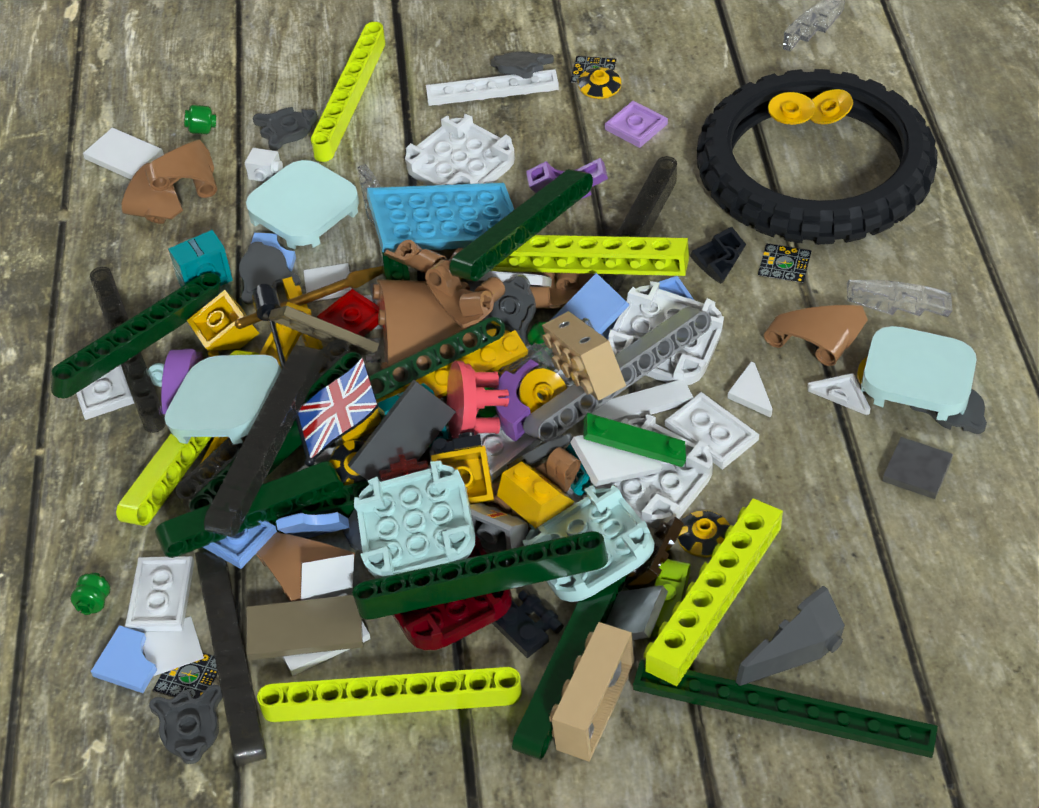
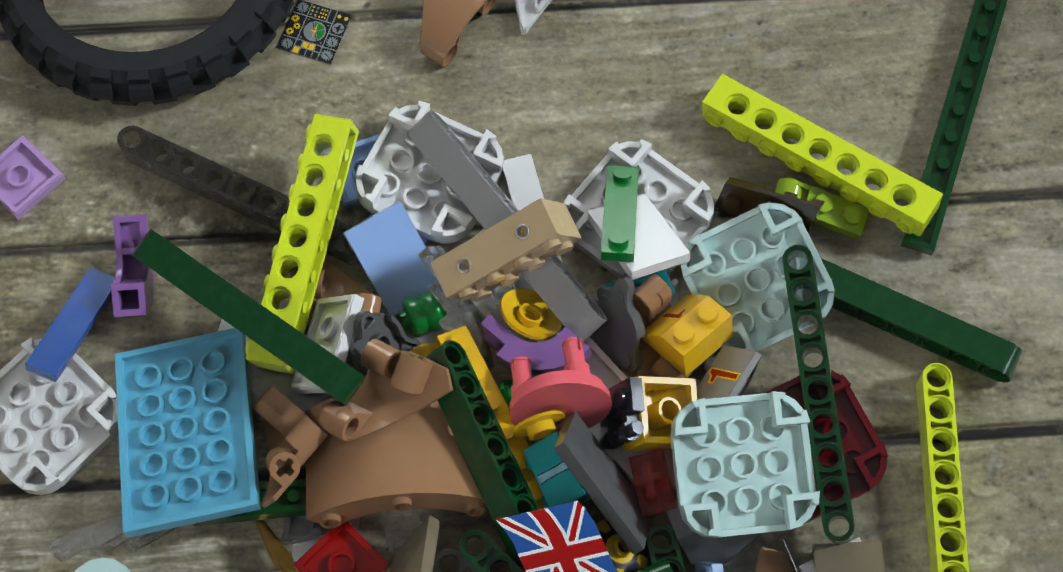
camera: 90 degrees left, 20 degrees up
black plate [492,589,564,658] -> none
tan piece [550,622,634,762] -> none
flat silver tile [606,585,668,640] -> none
white tile [665,392,759,470] -> none
dish [677,511,730,557] -> none
black slope [690,227,746,284] -> none
white tile [728,362,773,417] -> none
dark grey wedge [736,586,845,686] -> none
none -> blue tile [25,267,115,382]
none -> yellow piece [514,410,565,441]

